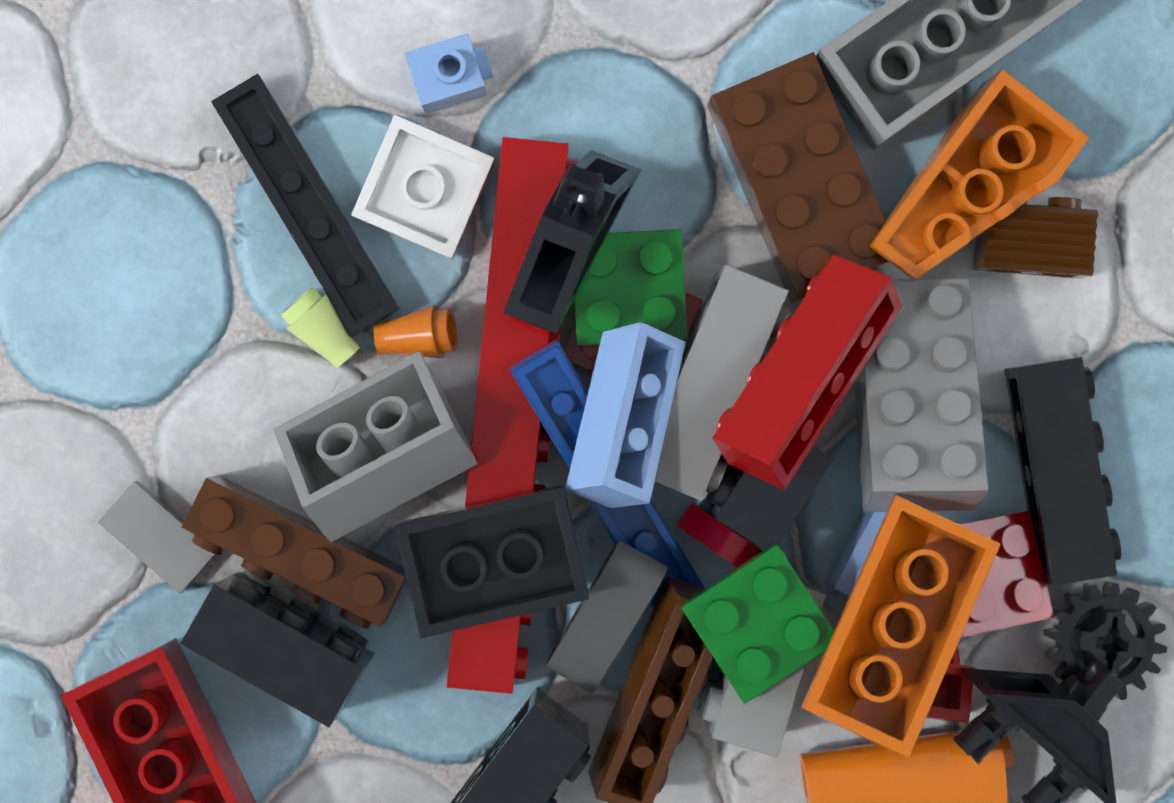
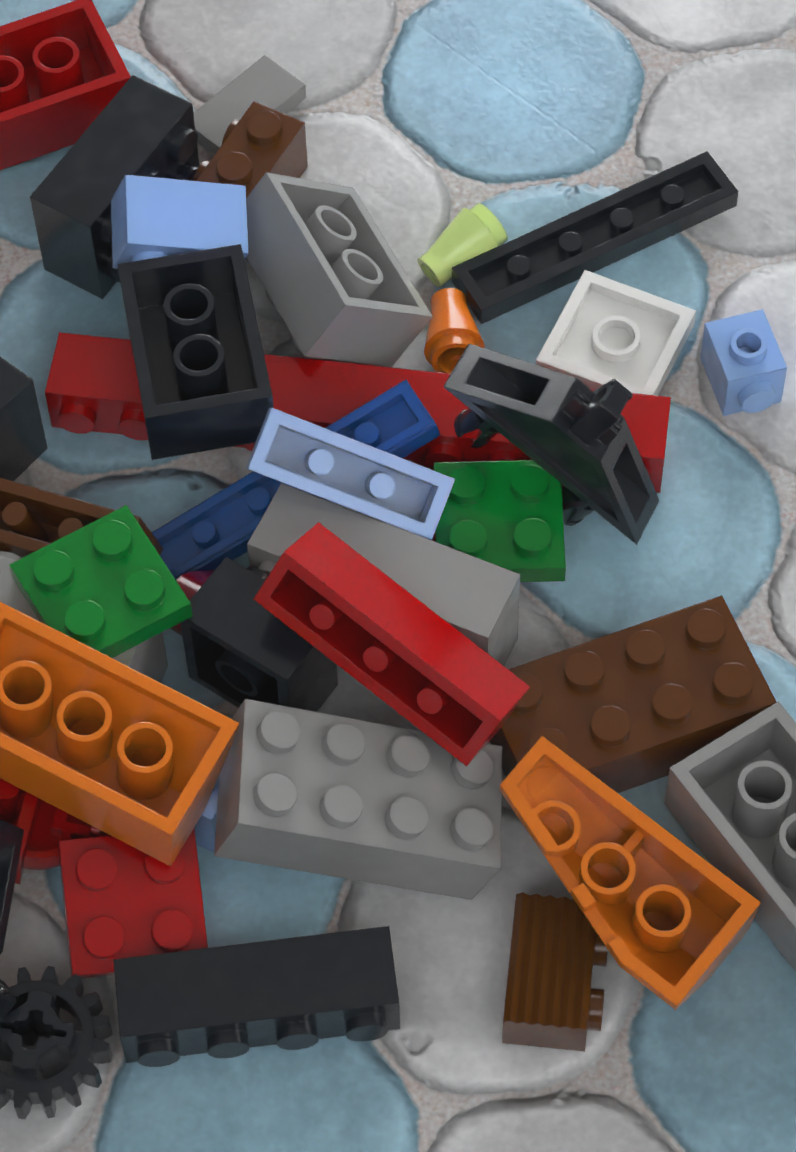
camera: 90 degrees right, 30 degrees down
dark grey beam [545,539,668,693] -> none
none -> light blue brick [111,175,249,269]

